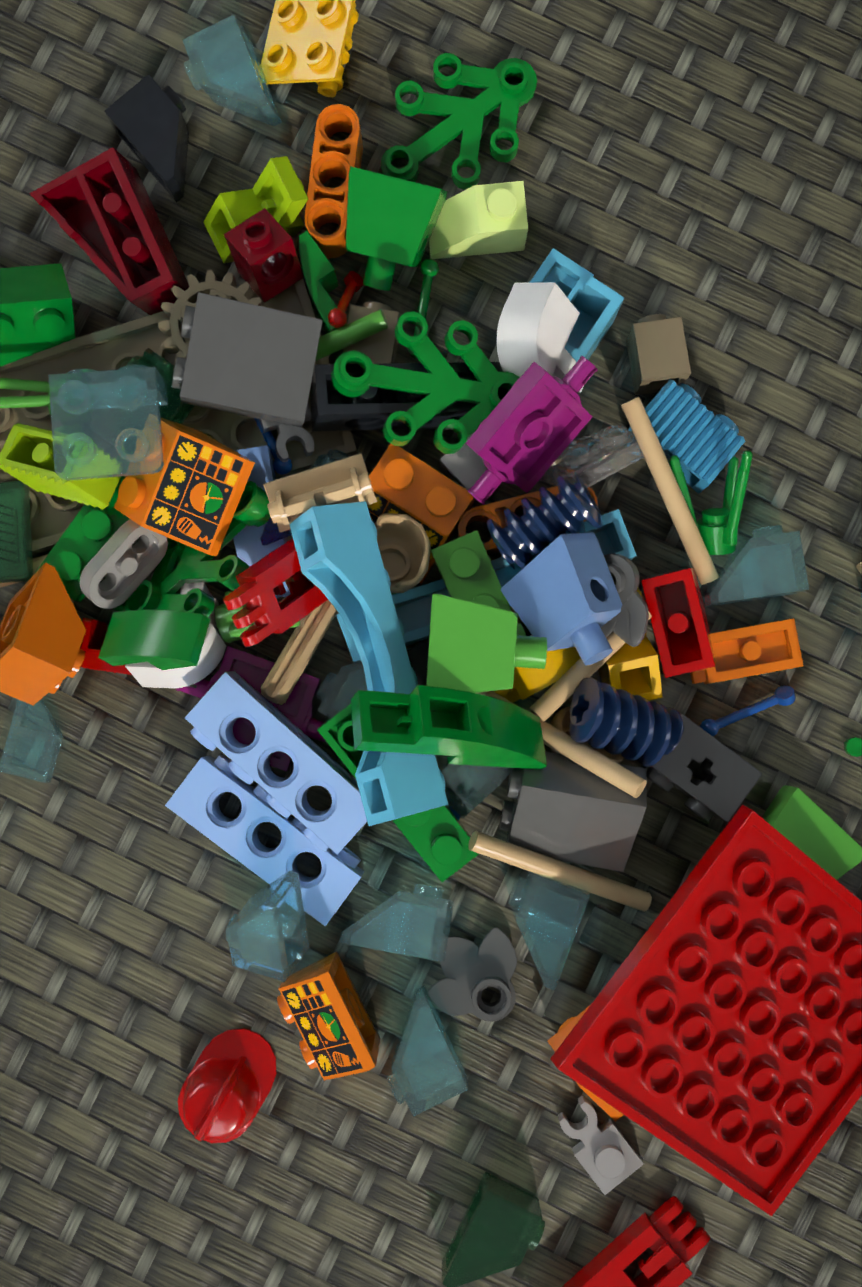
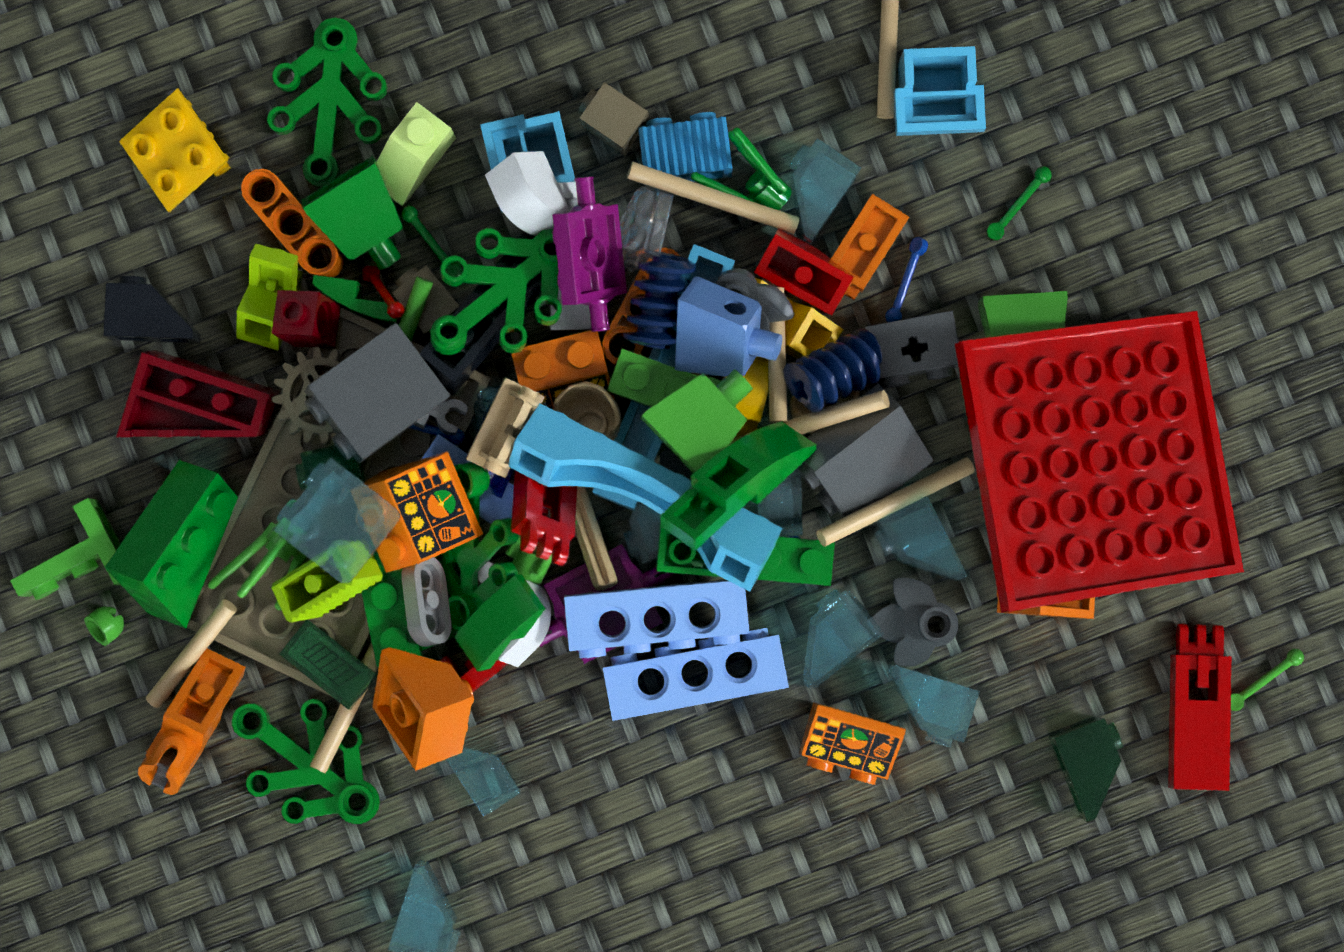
camera: 50 degrees left, 0 degrees up
red piece [178,1028,277,1143] -> none
clear light blue slope [183,14,282,126] -> none
clear light blue slope [226,871,309,982] -> none
light grey plate [558,1096,644,1195] -> none

